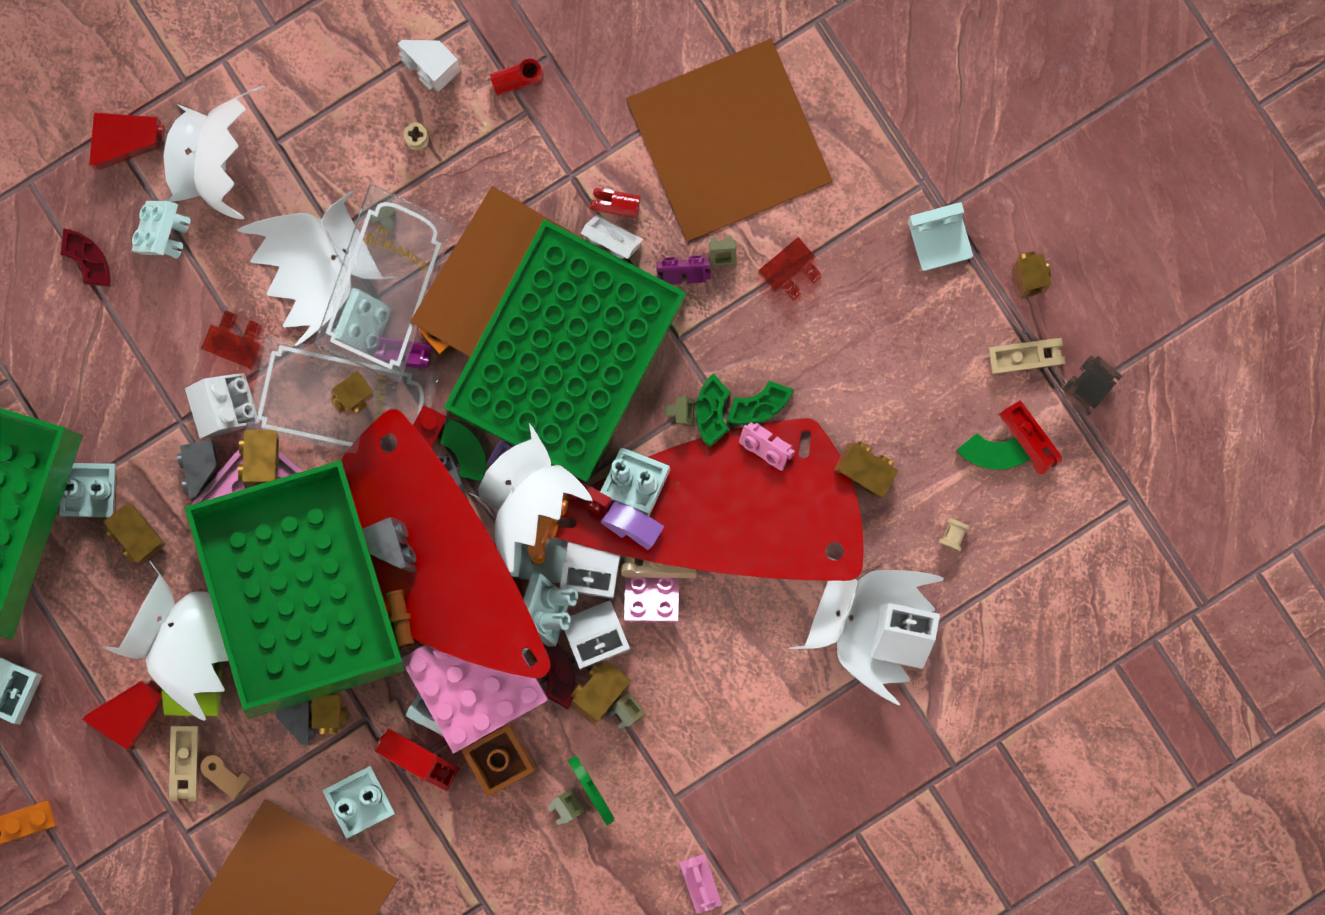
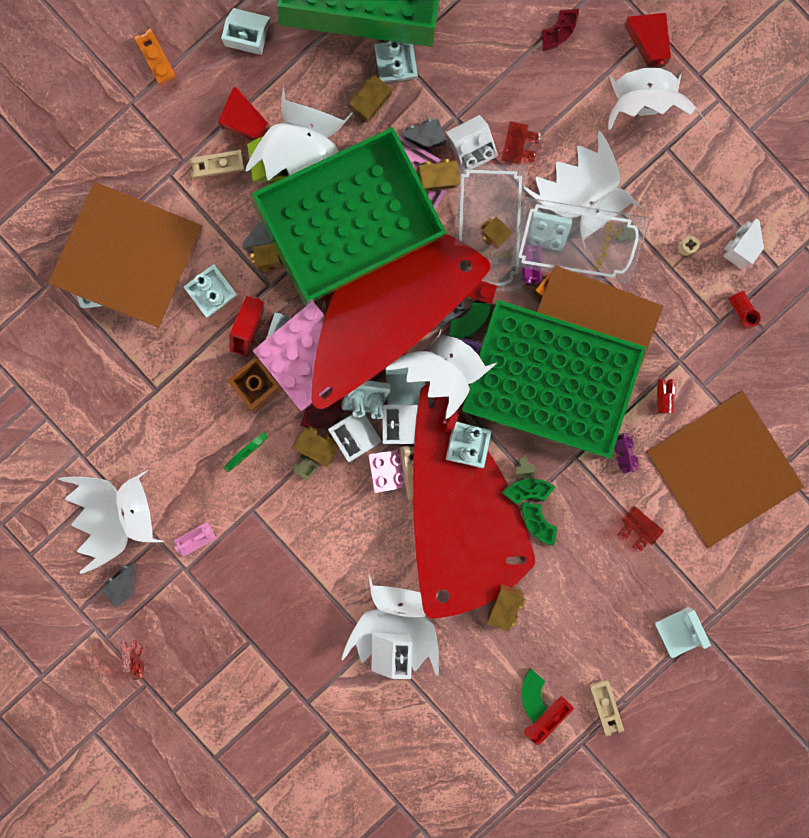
camera: 80 degrees right, 5 degrees up
light aqua plate [131,201,190,259] -> none
medium nougat leg [201,755,254,800] -> none
flat silver slope [362,517,417,573] -> none
dark orange pin [386,590,414,647] -> none
orange plate [527,493,569,565] -> none
olive tile [548,789,586,825] -> none
white plate [581,214,643,259] -> none
medium lavender slope [601,501,664,550] -> none
olive tile [709,236,737,267] -> none
bright pink hinge [739,422,795,471] -> none
tan bush [938,518,970,552] -> none
pearl gold brick [1012,251,1052,299] -> none
clear smoke brick [1062,355,1123,416] -> none

